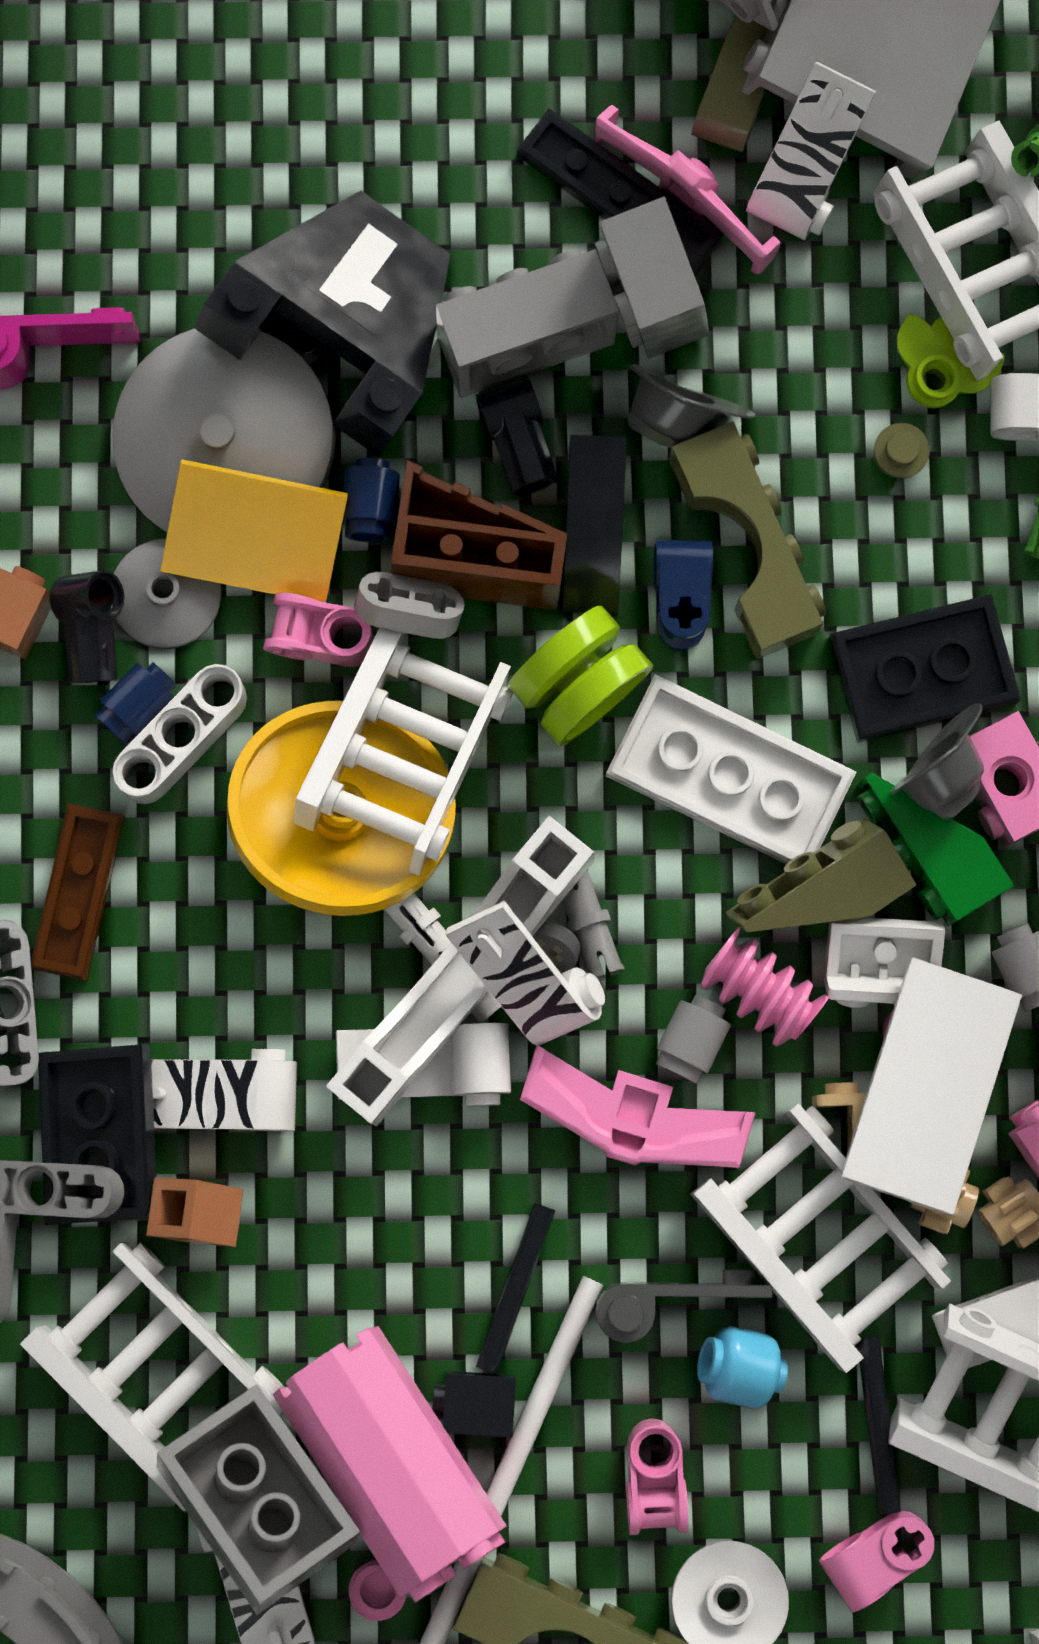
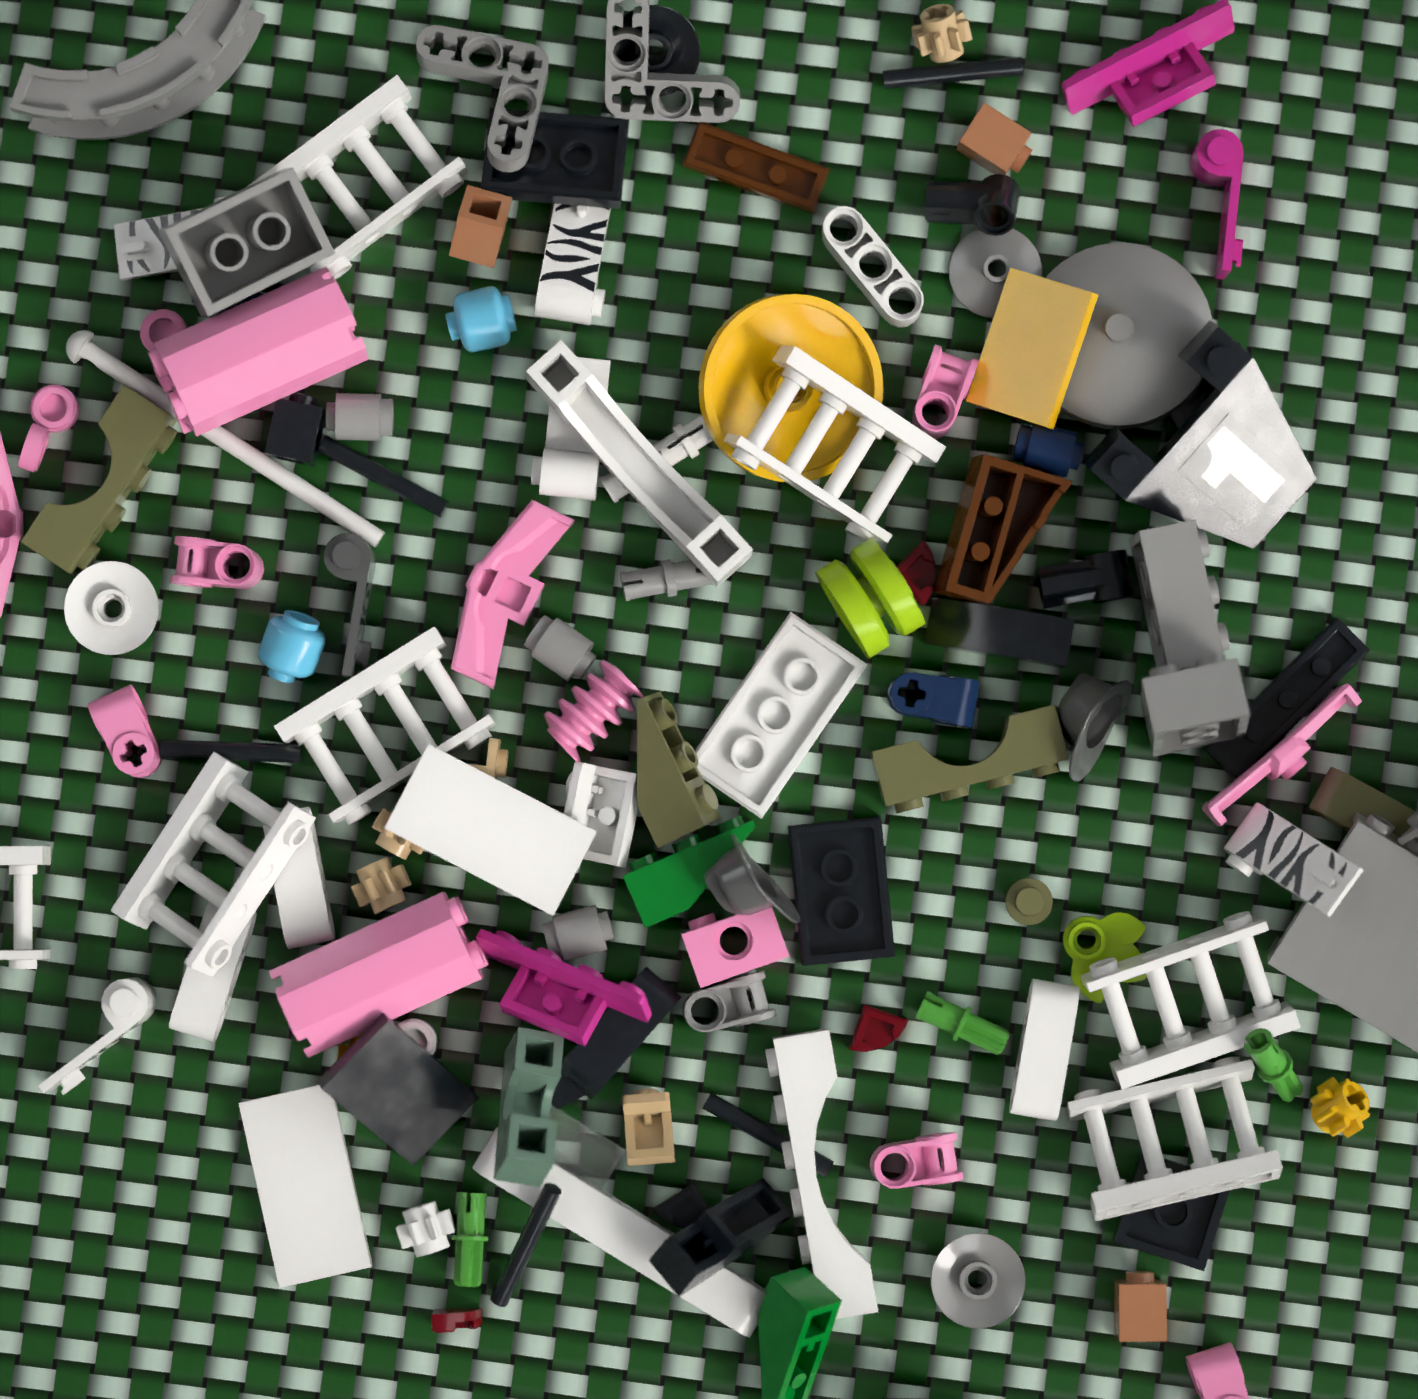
camera: 105 degrees right, 5 degrees up
dark blue brick [94,662,177,746] -> none
light grey beam [354,572,465,639] -> none
white door [445,901,605,1046] -> none
dark grey tile [533,922,581,973] -> none
none -> light grey brick [326,393,394,441]
none -> medium azure head [446,286,517,353]
none -> dark red tile [897,540,936,607]

